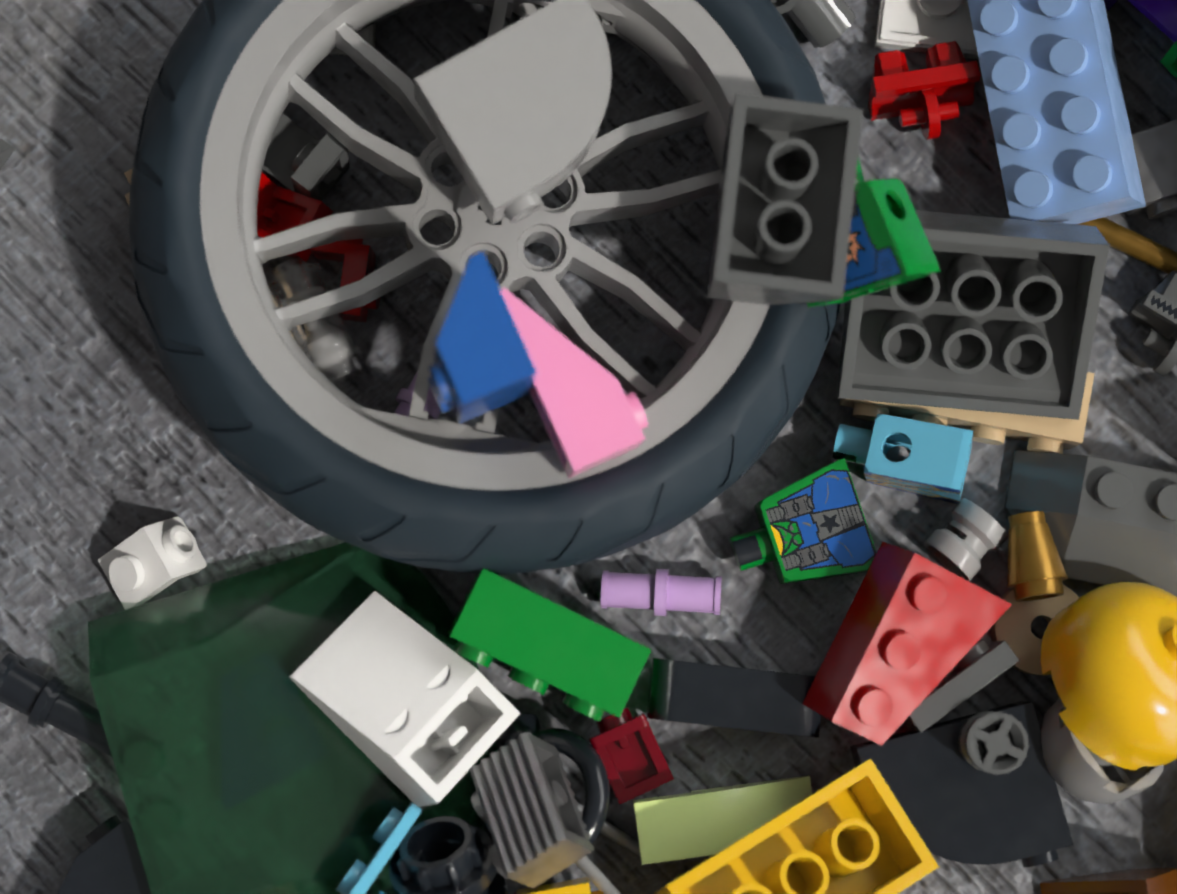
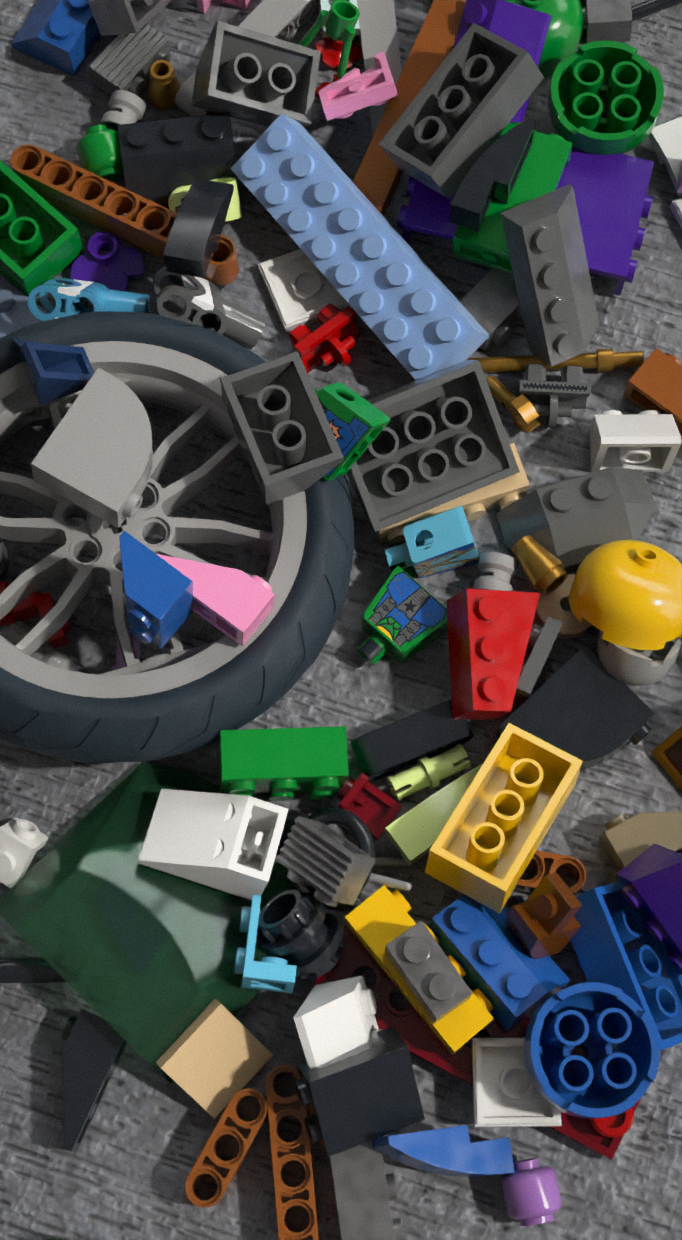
camera: 30 degrees left, 10 degrees down
lavender pin [601,569,722,616] -> none
dark grey wheel [958,711,1029,775] -> none
none -> yellowish green pin [387,744,471,801]
none -> pearl gold bar [486,376,540,434]

